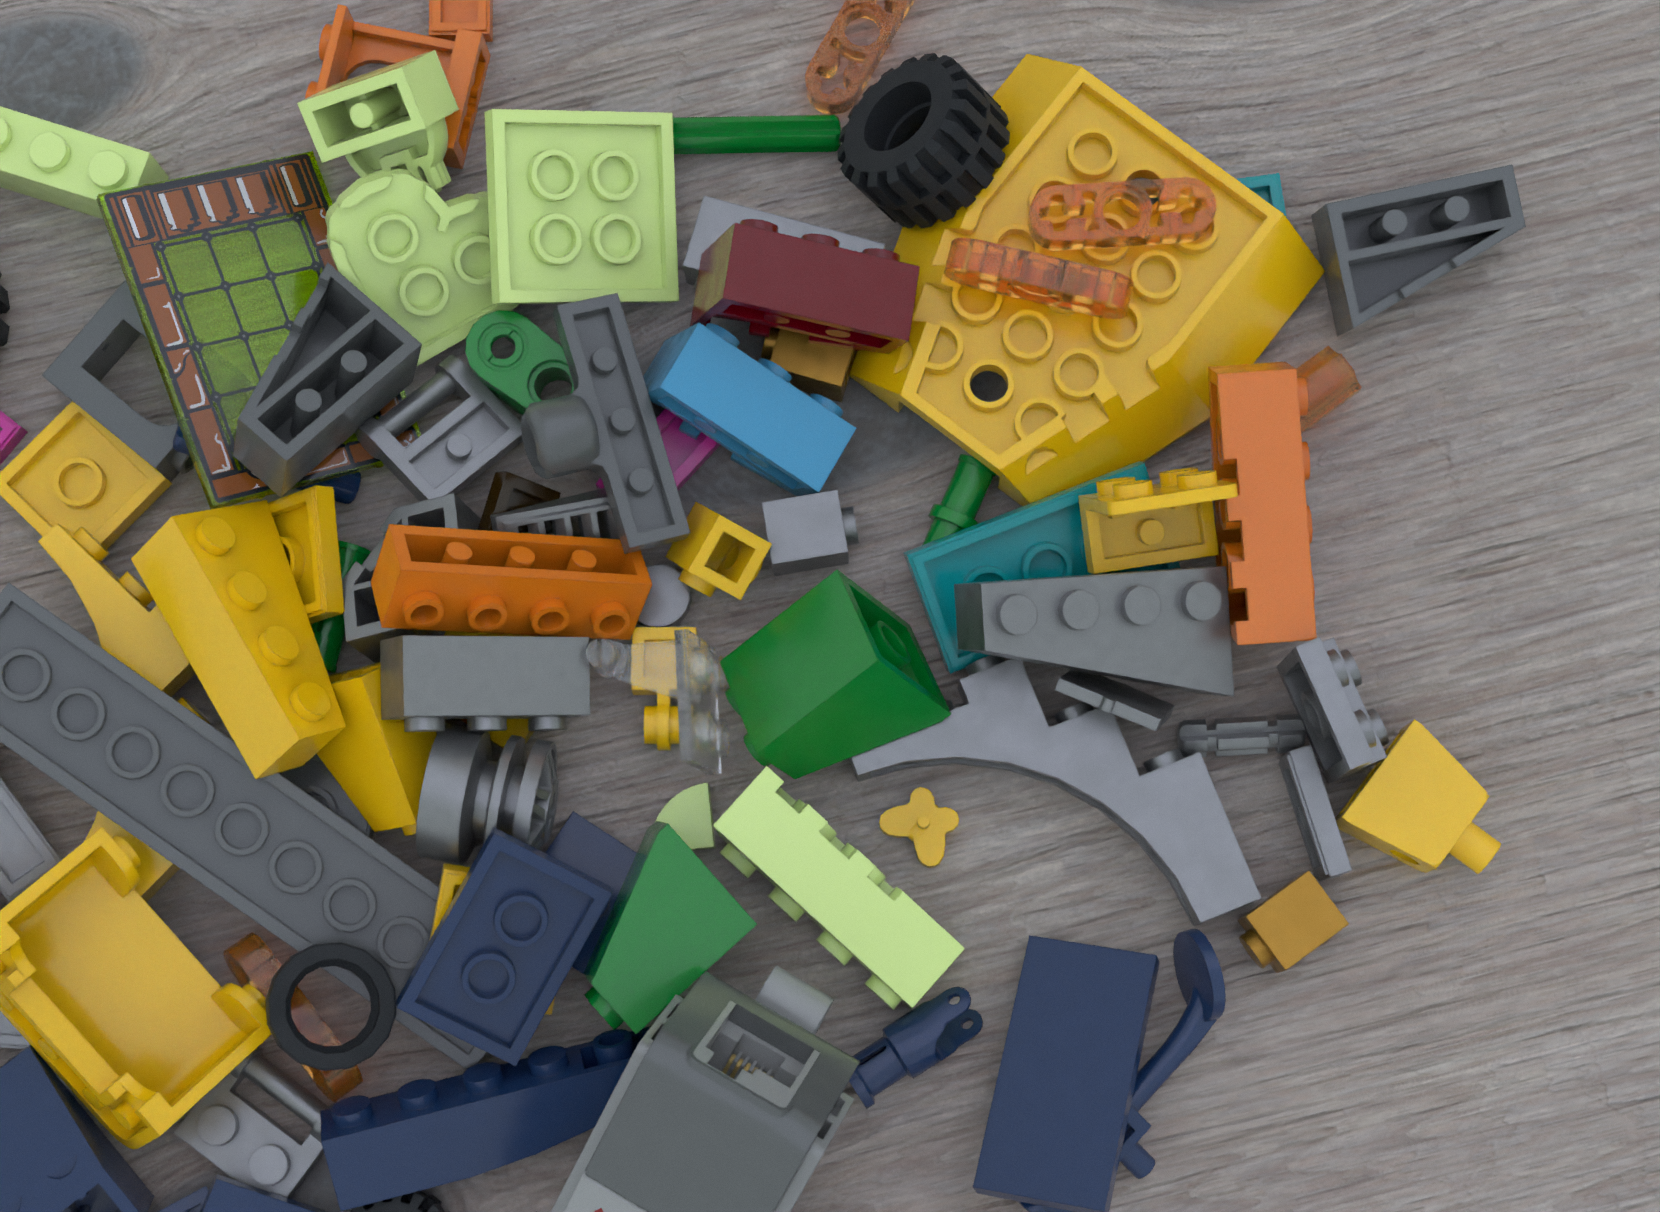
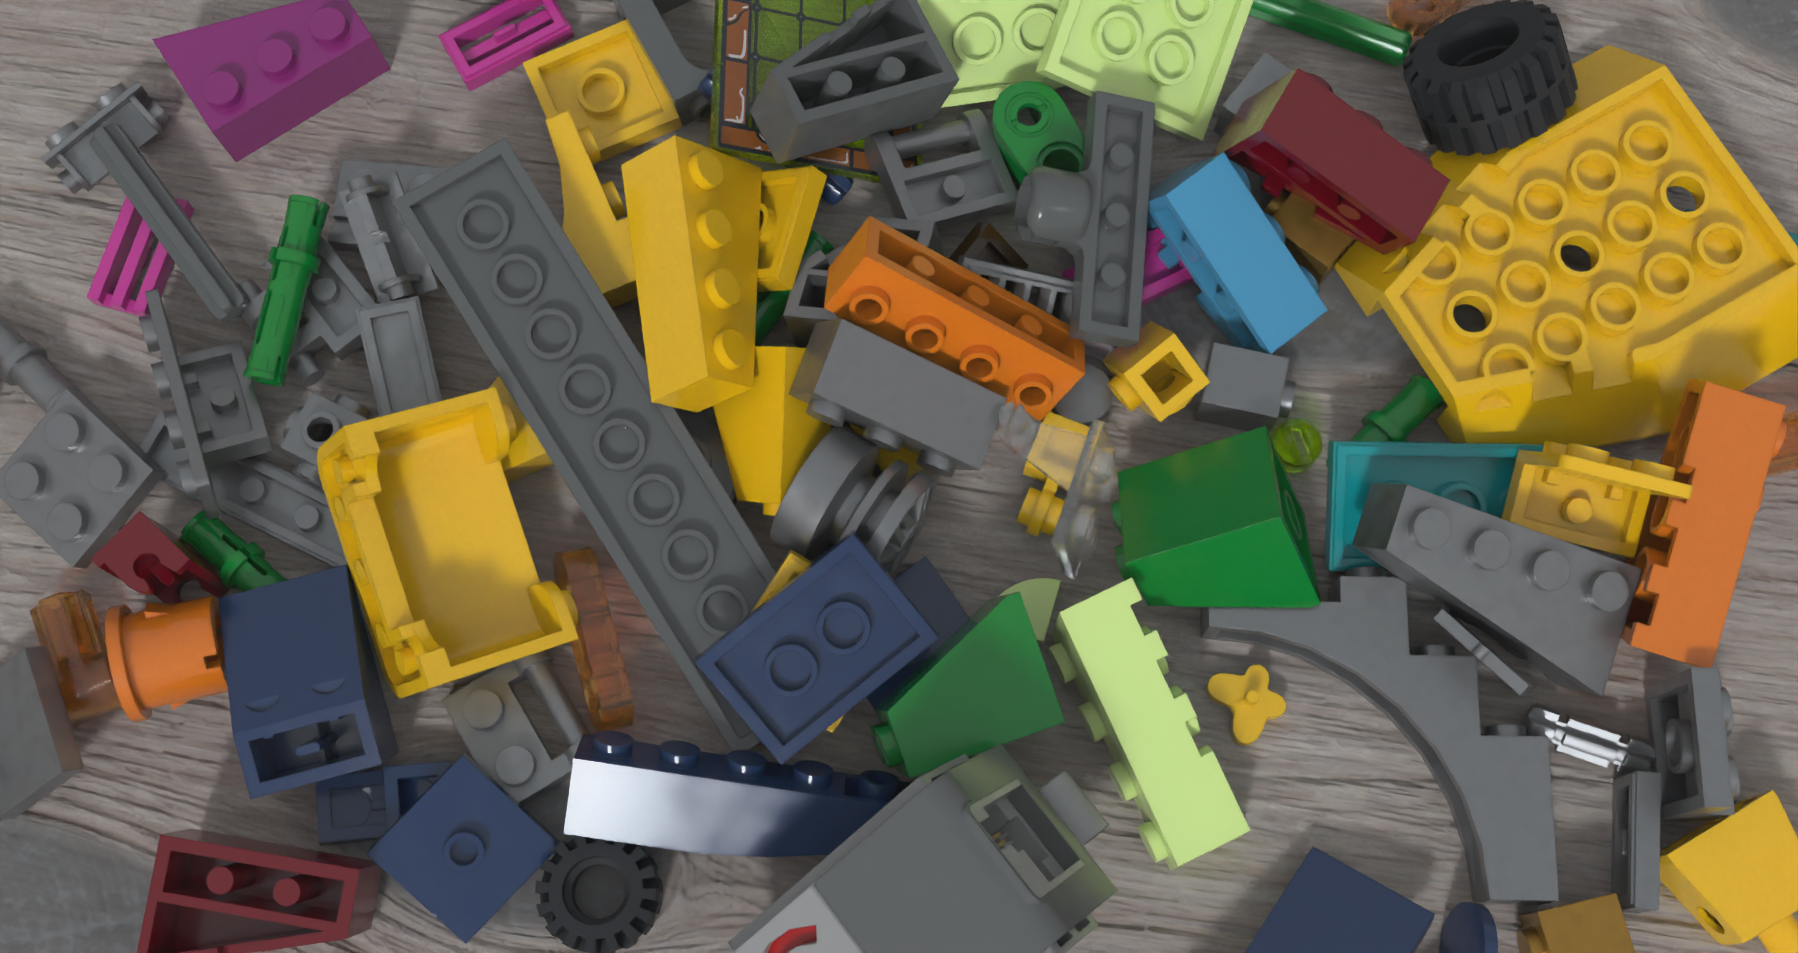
camera: 20 degrees right, 5 degrees down
black tyre [265,942,397,1071] -> none
dark blue piece [849,987,983,1109] -> none
clear orange beam [944,238,1134,319] -> none
clear orange beam [1028,177,1216,251] -> none
none -> clear neon green hinge [1271,419,1323,473]

